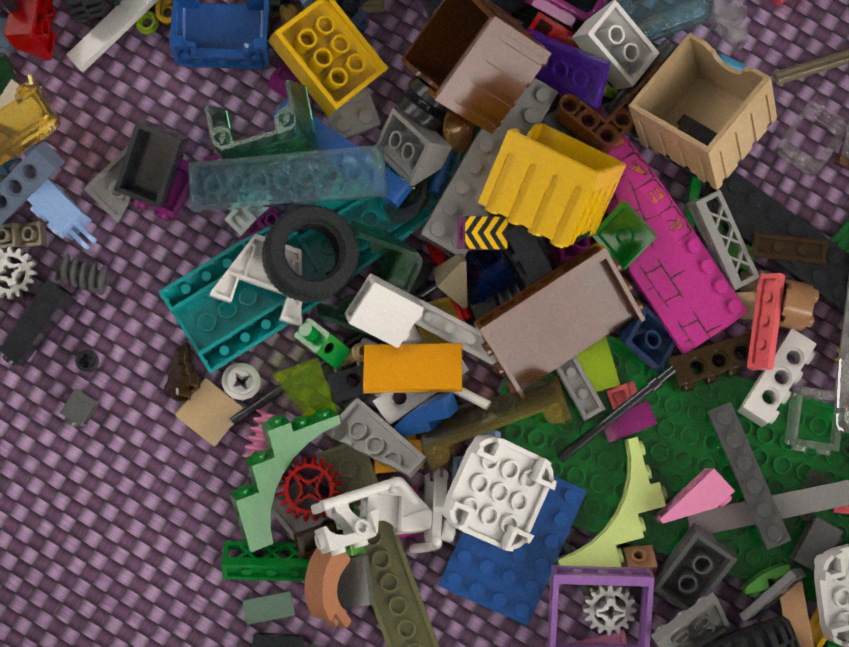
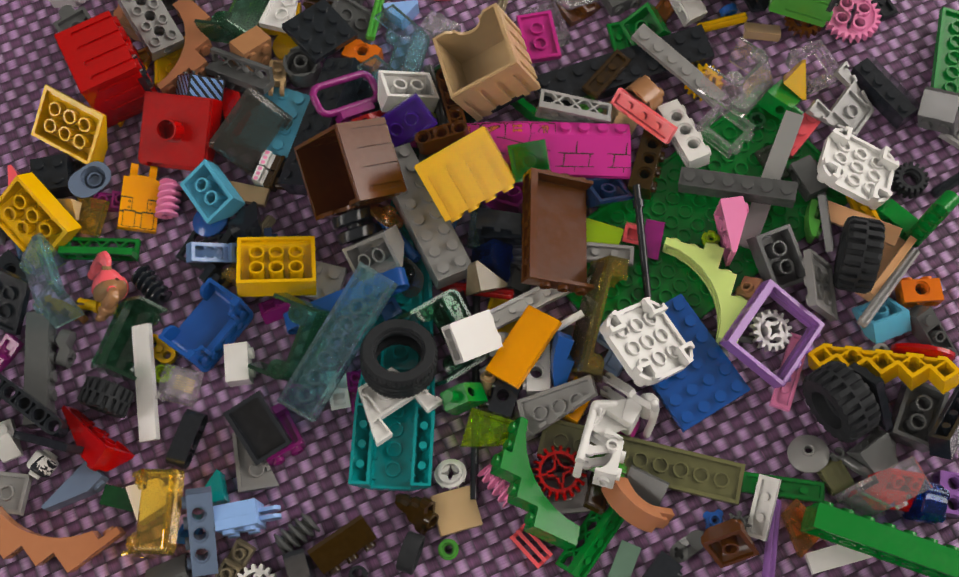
camera: 50 degrees left, 15 degrees down
piece [457,216,508,250] -> none
none -> clear piece [155,363,204,407]
none -> black beam [165,409,208,469]
none -> teal slope [200,469,229,509]
none -> white brick [223,341,256,387]
none -> dark brown slope [307,514,379,577]
none -> dark blue plate [376,296,403,321]
none -> black tyre [396,531,425,575]
none -> bright green plate [438,539,459,560]
none -> coral tile [509,523,553,569]
none -> dark pink tile [516,10,562,63]
none -> lime plate [701,230,721,246]

